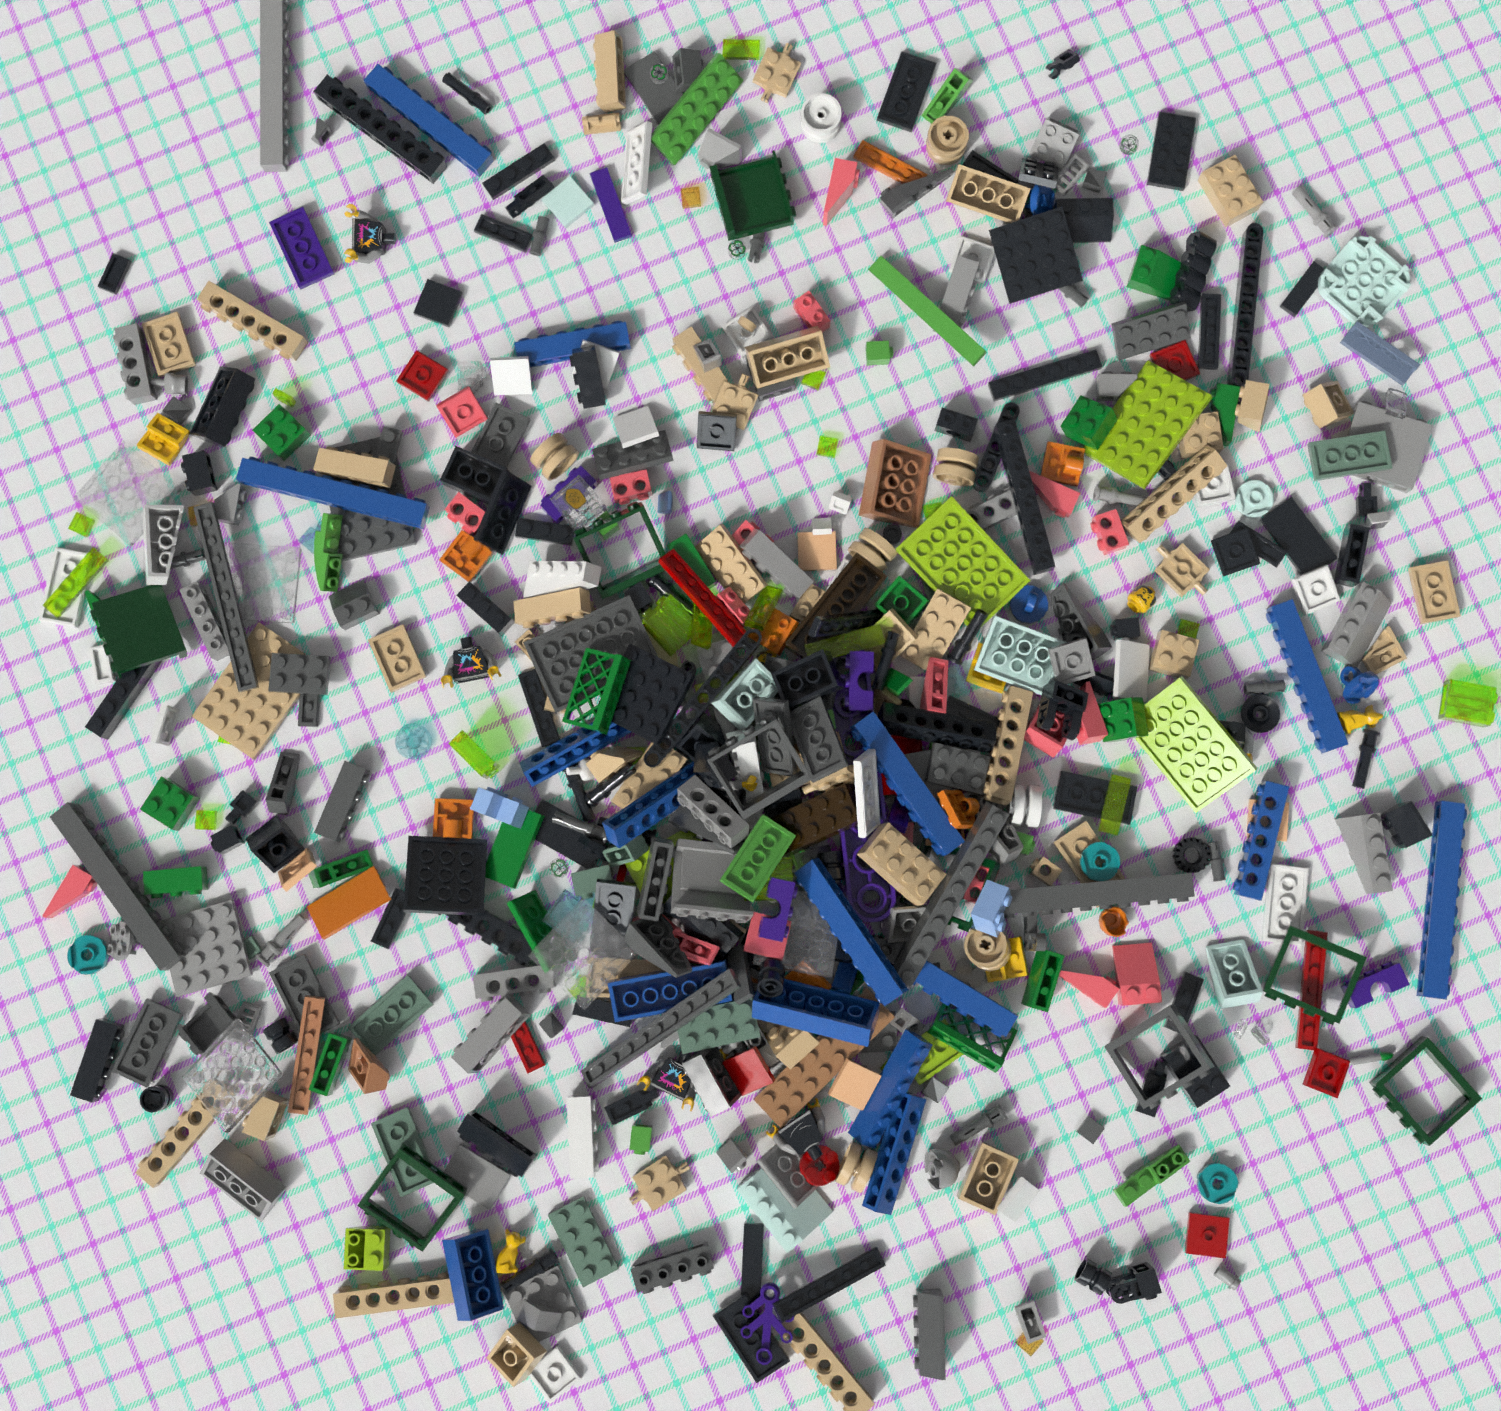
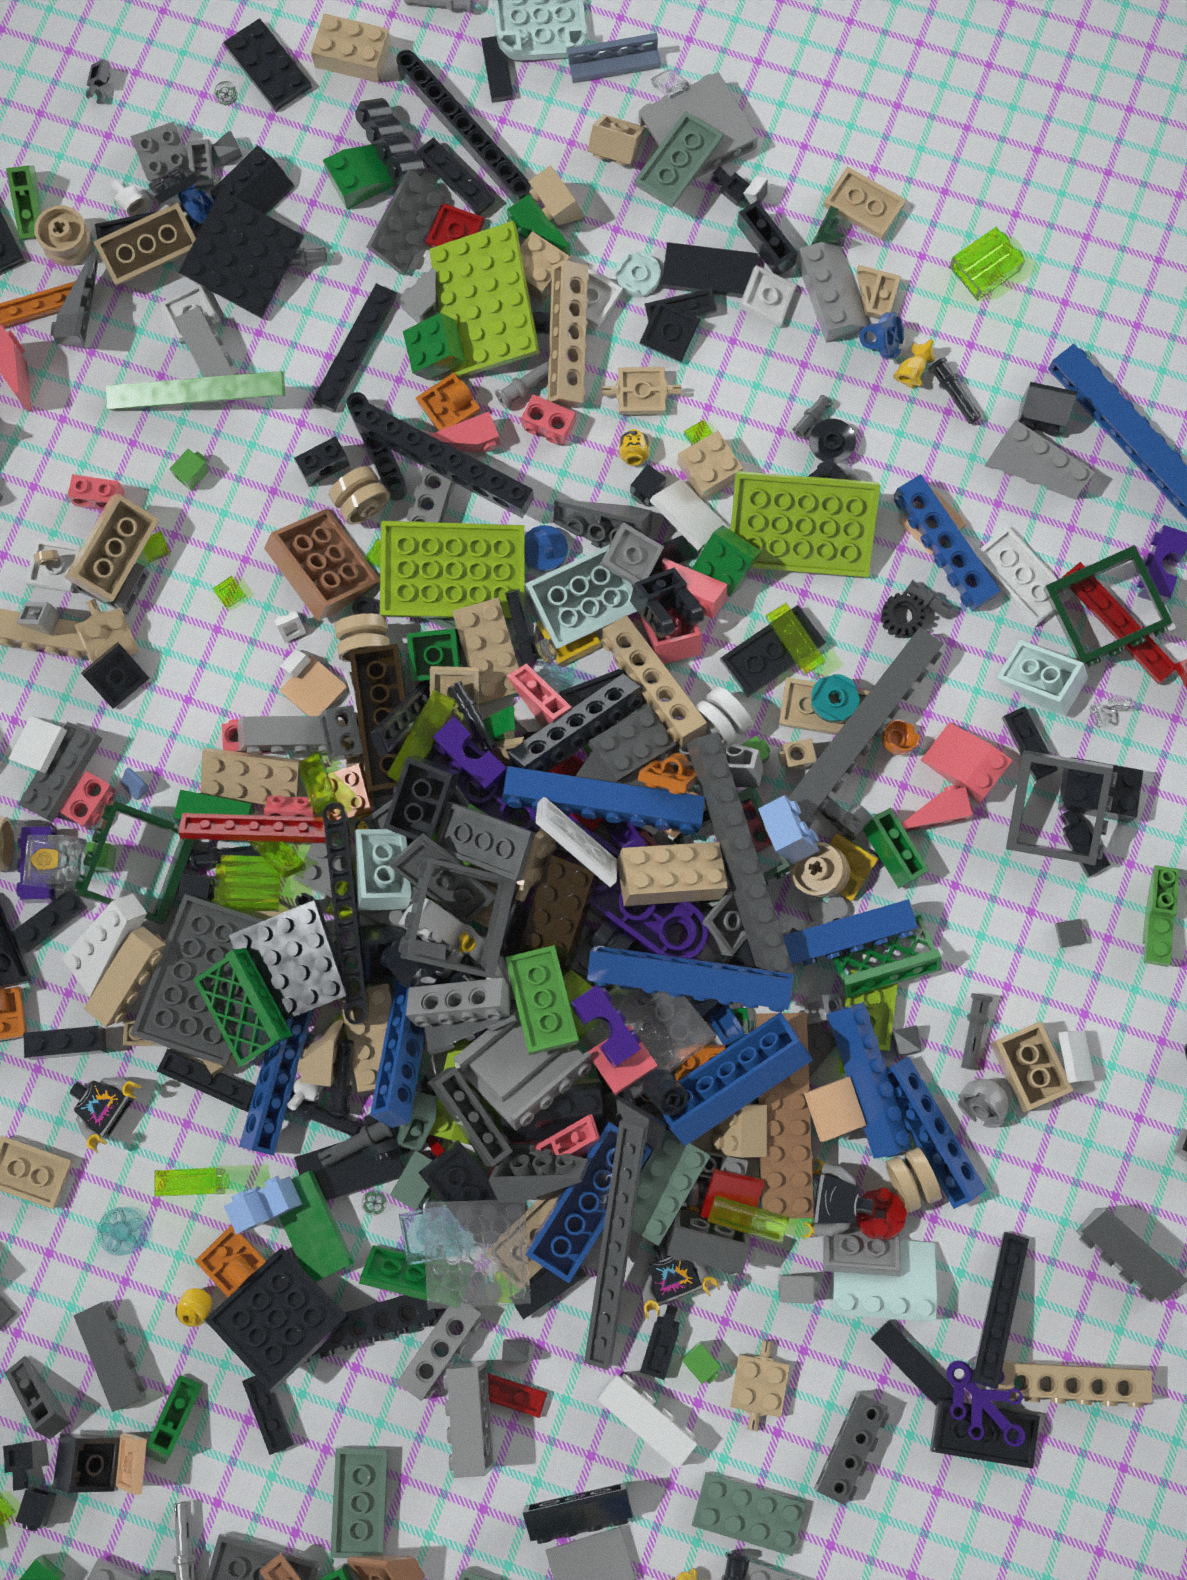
camera: 50 degrees left, 5 degrees down
orange tile [306,866,392,940] -> none
blue brick [1266,599,1348,754] -> none
none -> white piece [111,180,147,216]
none -> yellow head [175,1288,213,1327]
none -> dark grey brick [319,705,363,762]
none -> clear tile [536,638,557,663]
none -> clear neon green tile [708,1195,789,1243]
none -> clear green slope [811,206,846,247]

